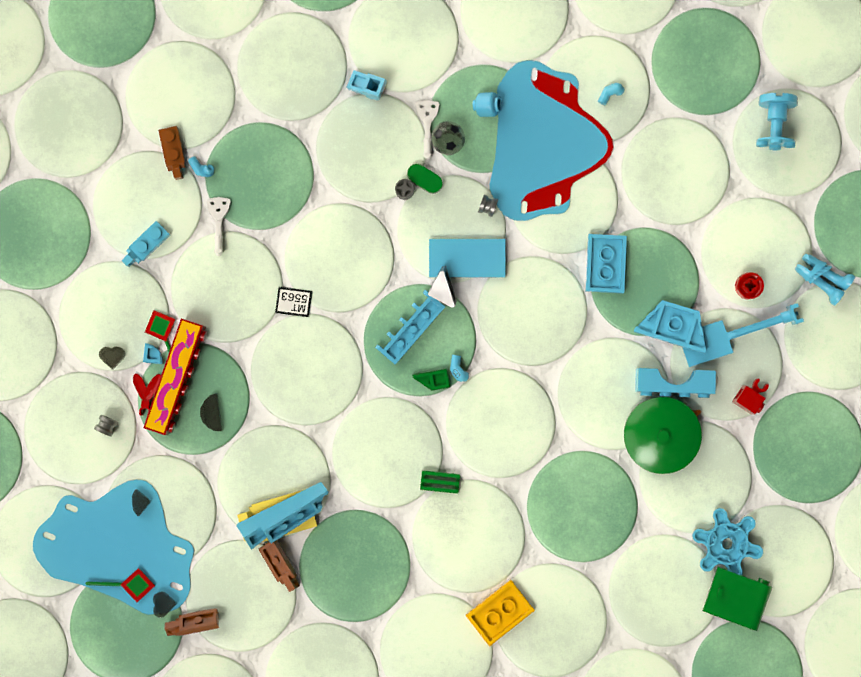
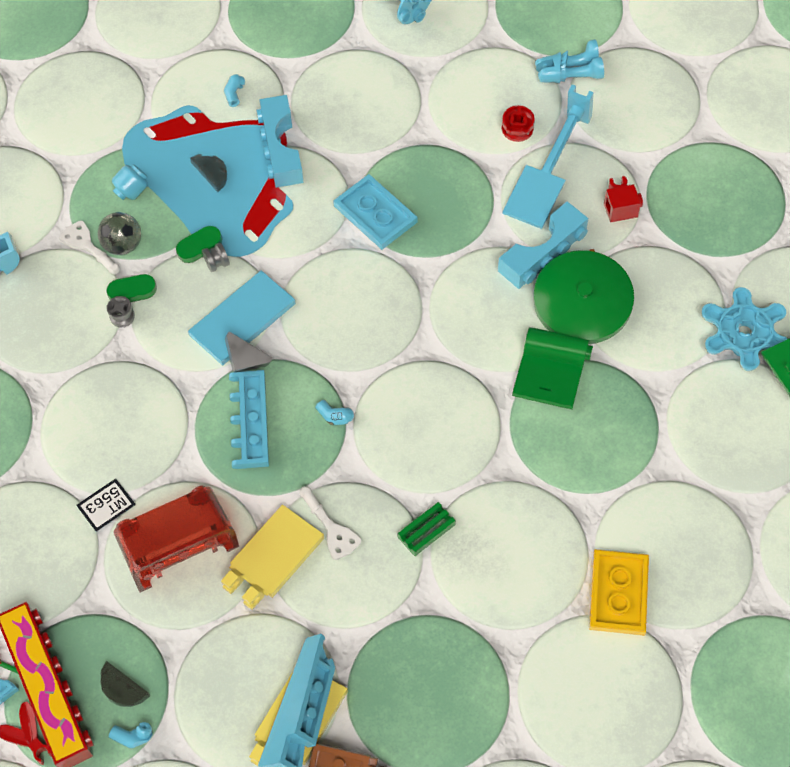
camera: 45 degrees left, 25 degrees down
green tile [412,369,450,391] -> none
medium azure wing [634,300,706,354] -> none
none -> medium azure arm [109,722,152,748]
none -> clear red windscreen [113,485,239,593]
none -> green tile [176,226,222,263]
none -> clear smoke tile [190,154,227,192]
none -> light yellow tile [221,504,324,610]
none -> medium azure arch [256,95,304,188]
none -> white piece [300,486,361,560]
none -> green door [512,327,593,410]

